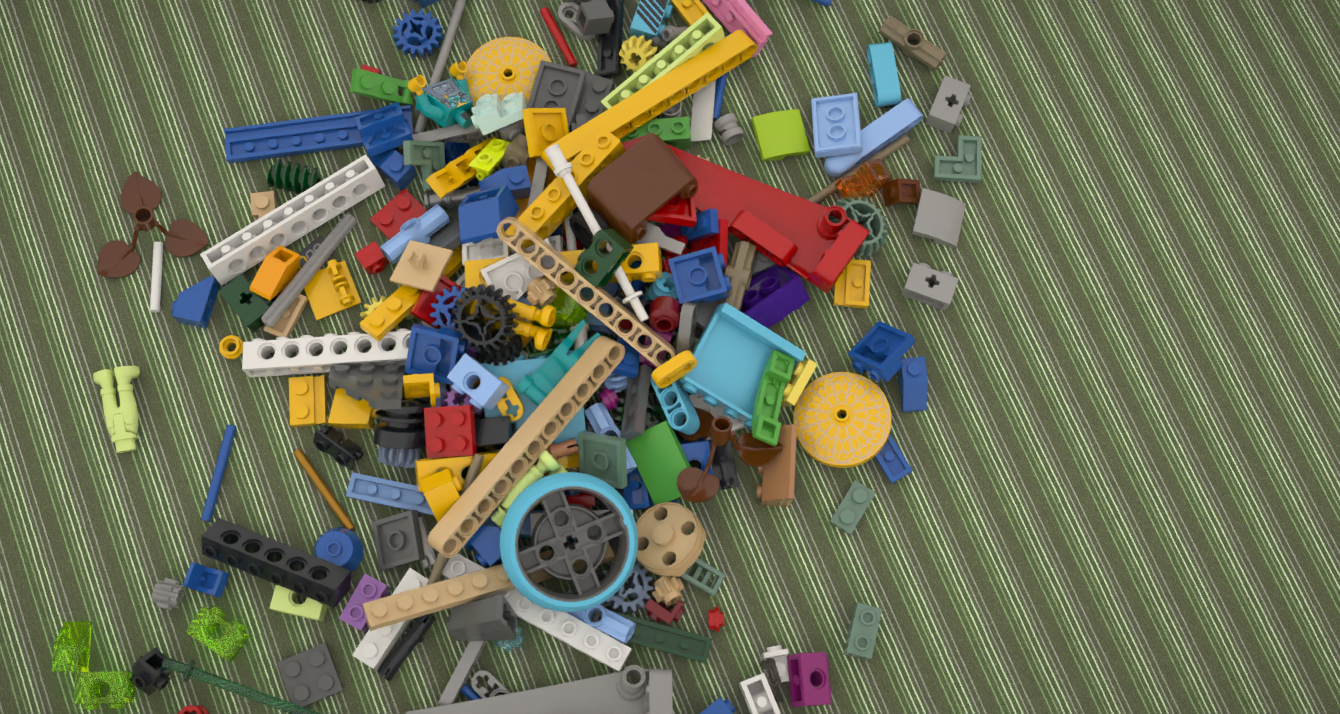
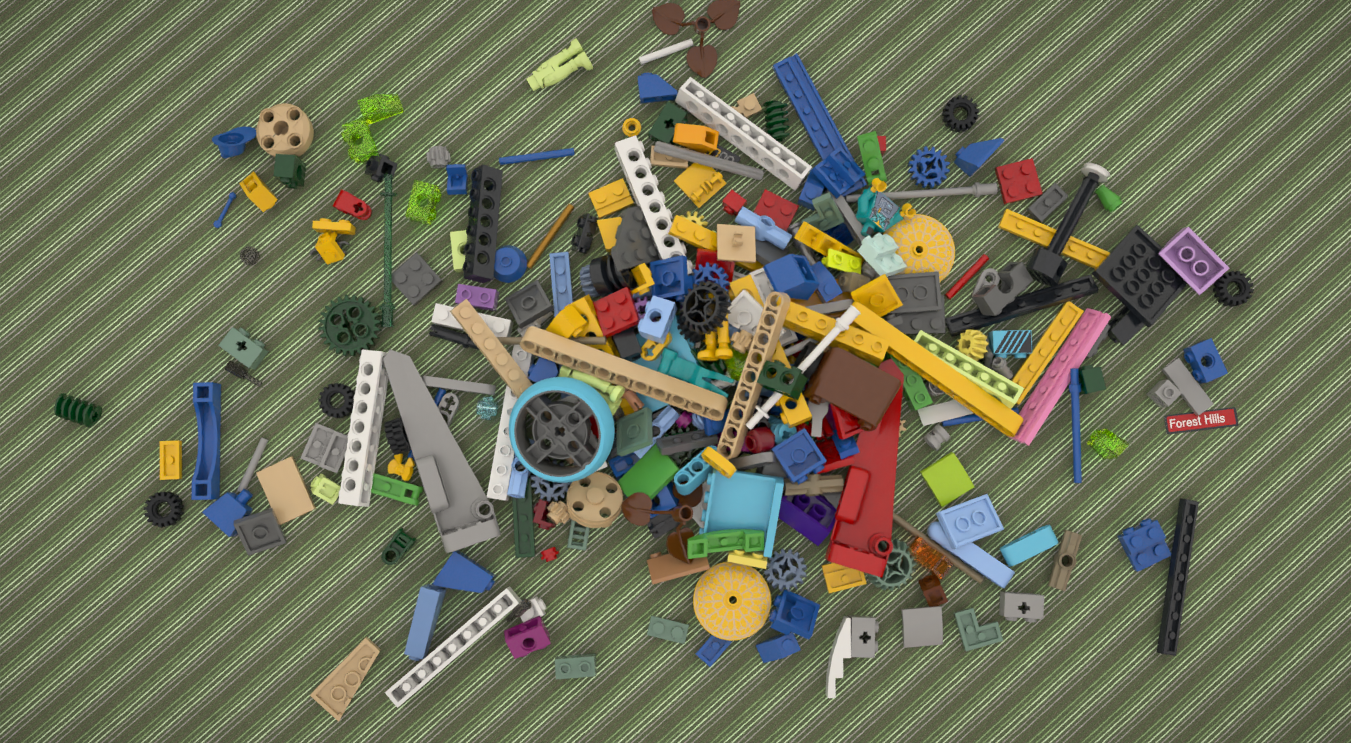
camera: 75 degrees right, 10 degrees up
dark grey slope [447,595,518,641] -> none
none -> sand blue gear [764,549,807,592]
none -> white slope [825,616,851,698]

